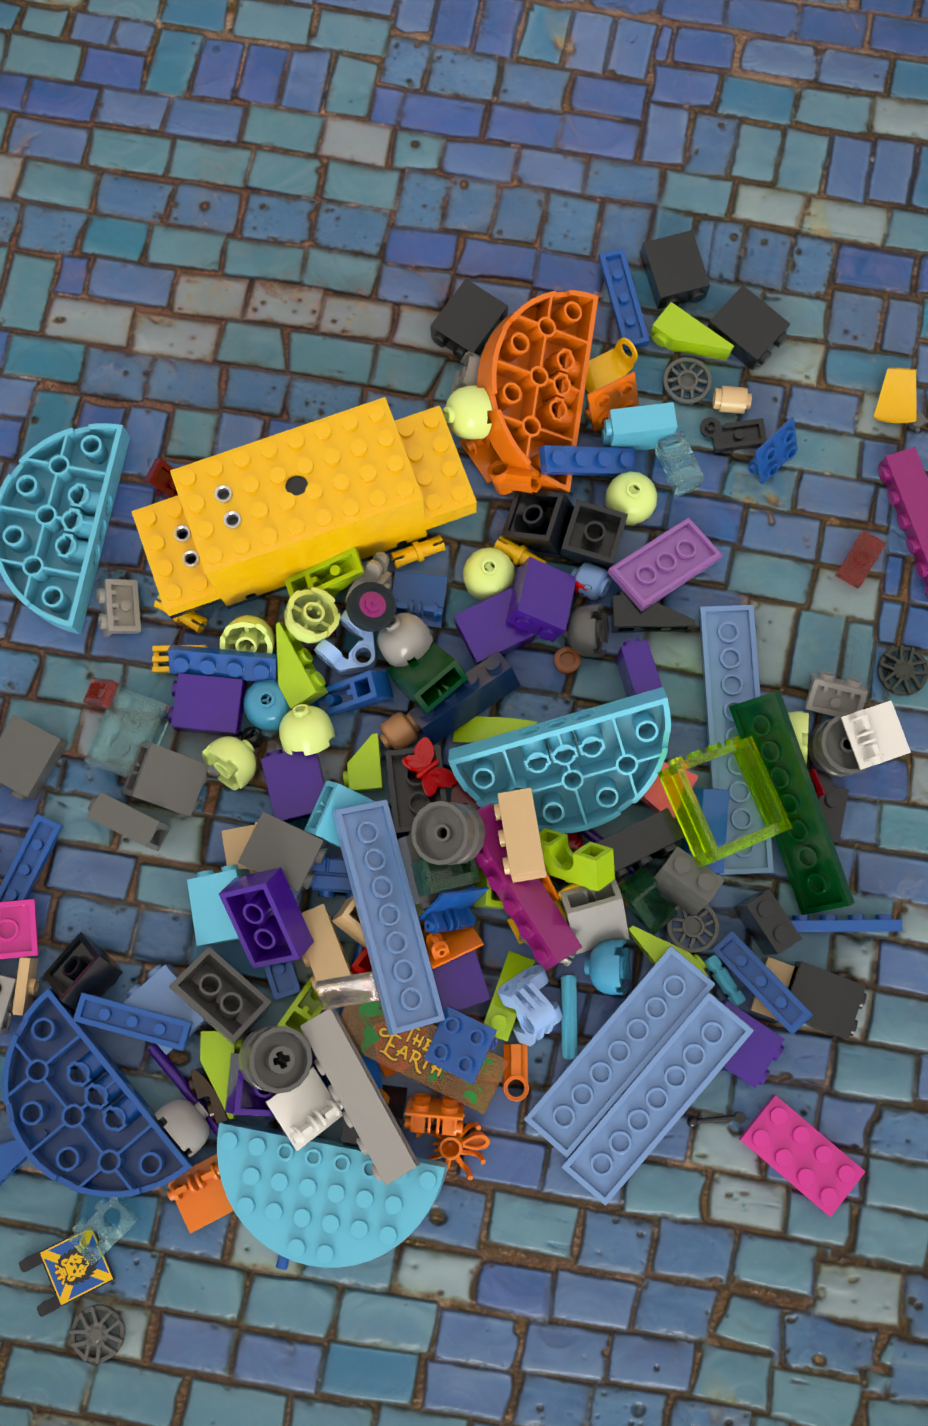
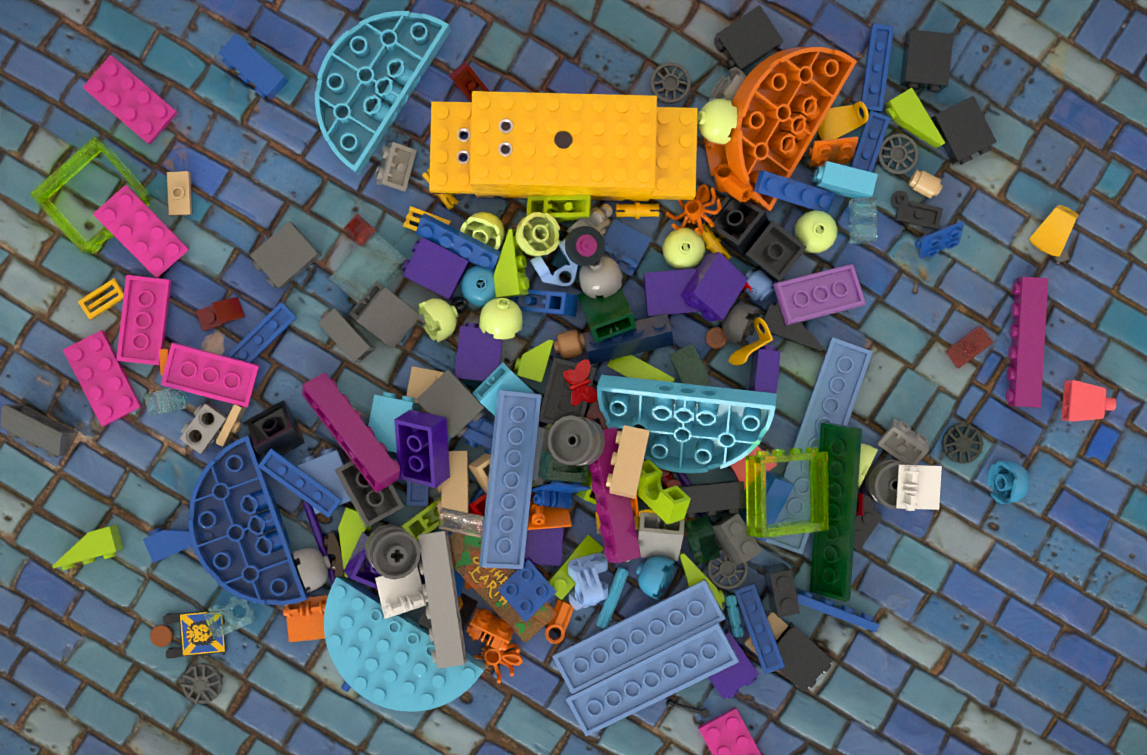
camera: 20 degrees right, 10 degrees up
none -> dark orange tile [150,624,174,647]
none -> magenta brick [302,372,400,493]
none -> dark grey wheel [650,62,691,103]
none -> orange animal [666,184,722,236]
none -> clear green panel [668,344,712,386]
none -> yellow piece [728,317,773,366]
none -> blue plate [850,110,891,172]

